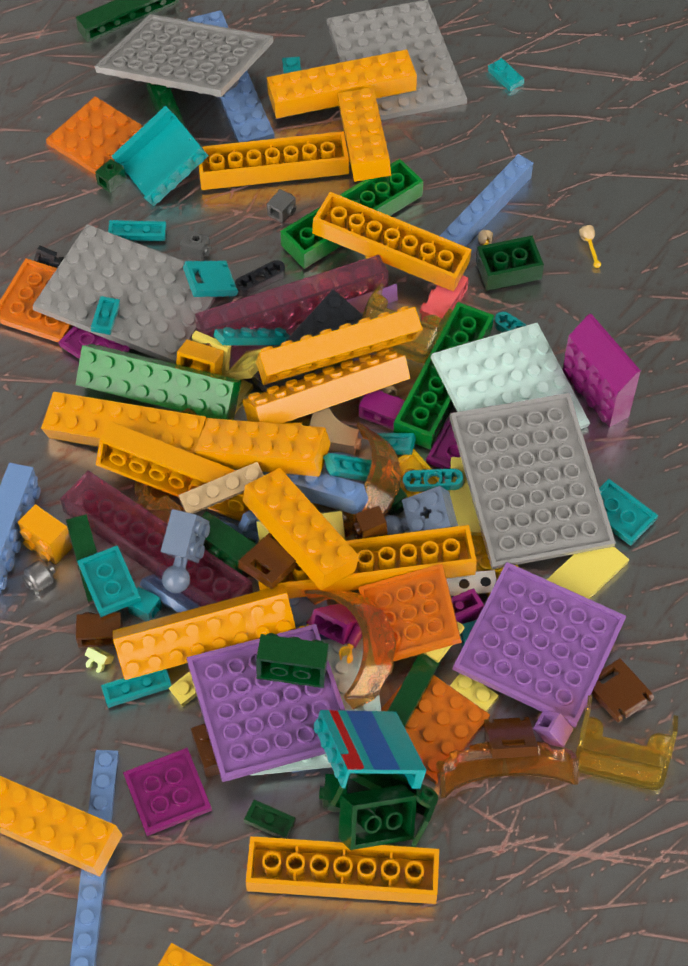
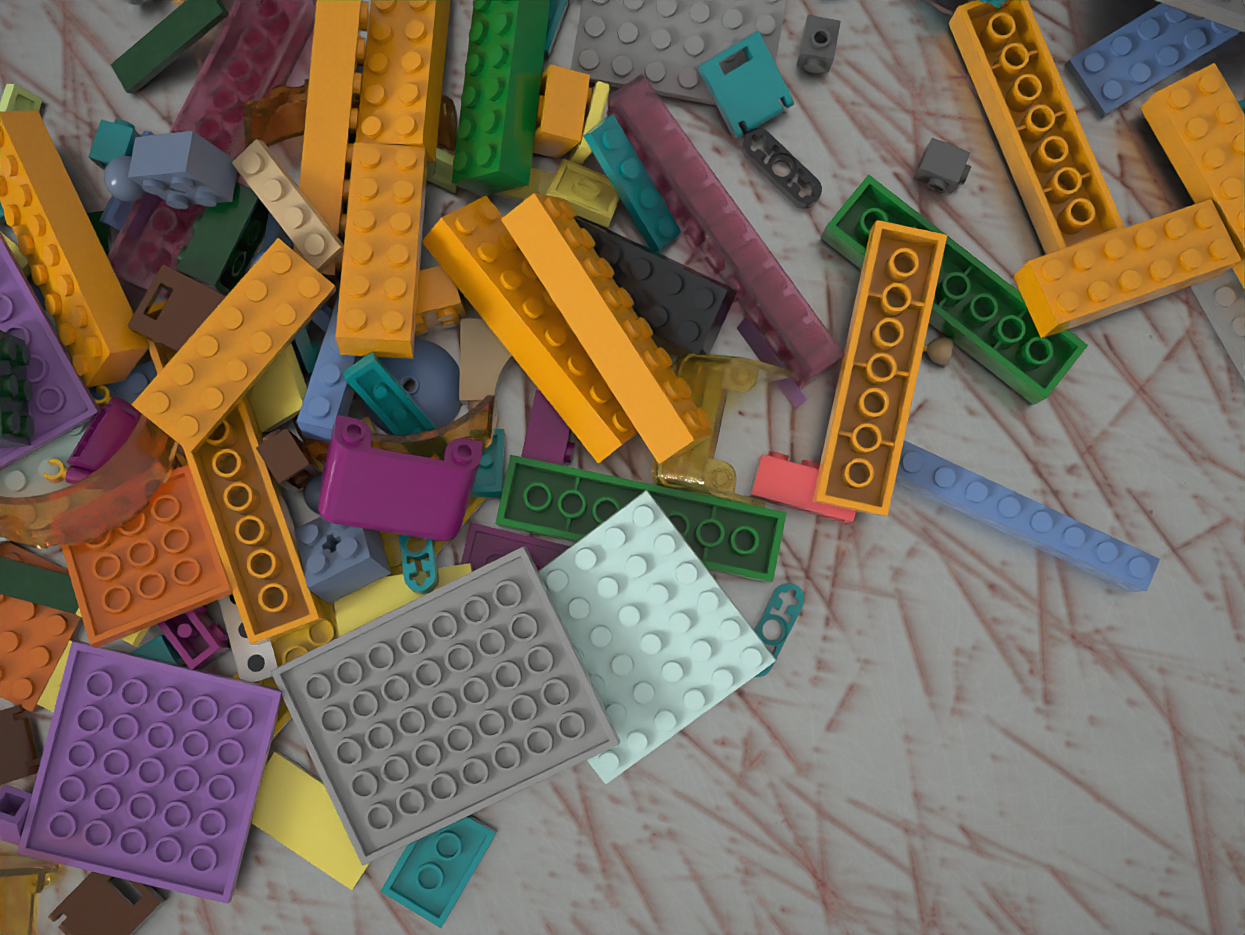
camera: 75 degrees right, 25 degrees up
reddish brown brick [76,612,123,648] -> none
teal plate [77,545,141,617] -> none
dark green brick [476,236,544,291] -> none
tan hinge [478,230,493,245] -> none
magenta slope [562,313,641,428] -> none
hinge [579,225,601,268] -> none
none -> magenta windscreen [318,415,483,541]

